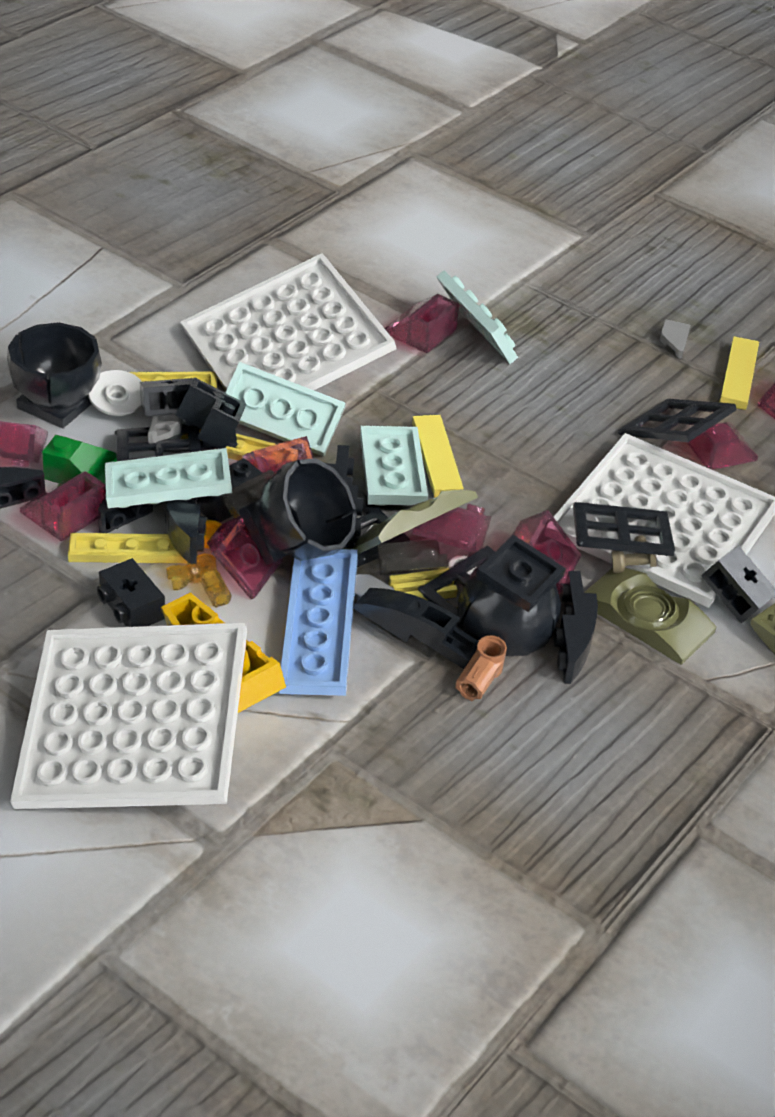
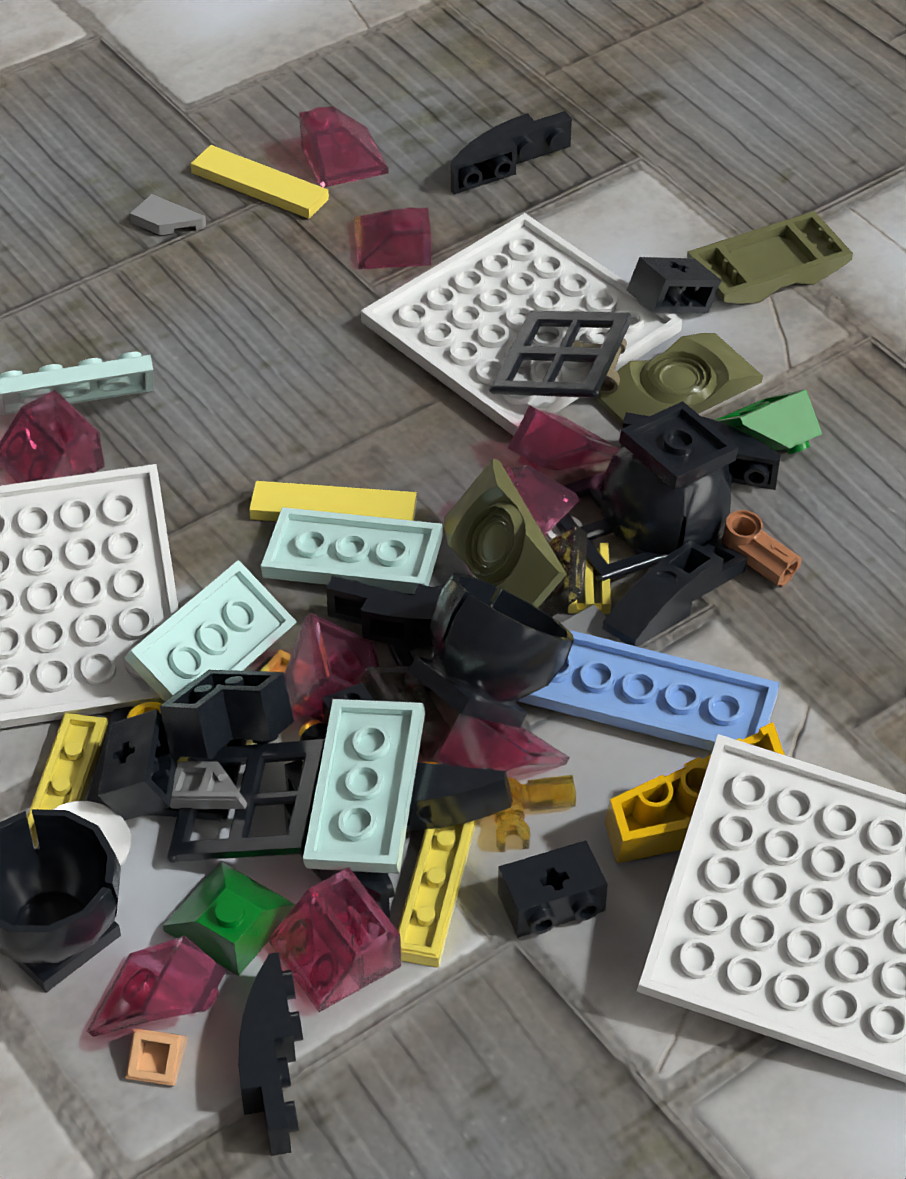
camera: 70 degrees left, 5 degrees up
black window [618,398,736,442] -> none
none -> slope [714,389,822,454]

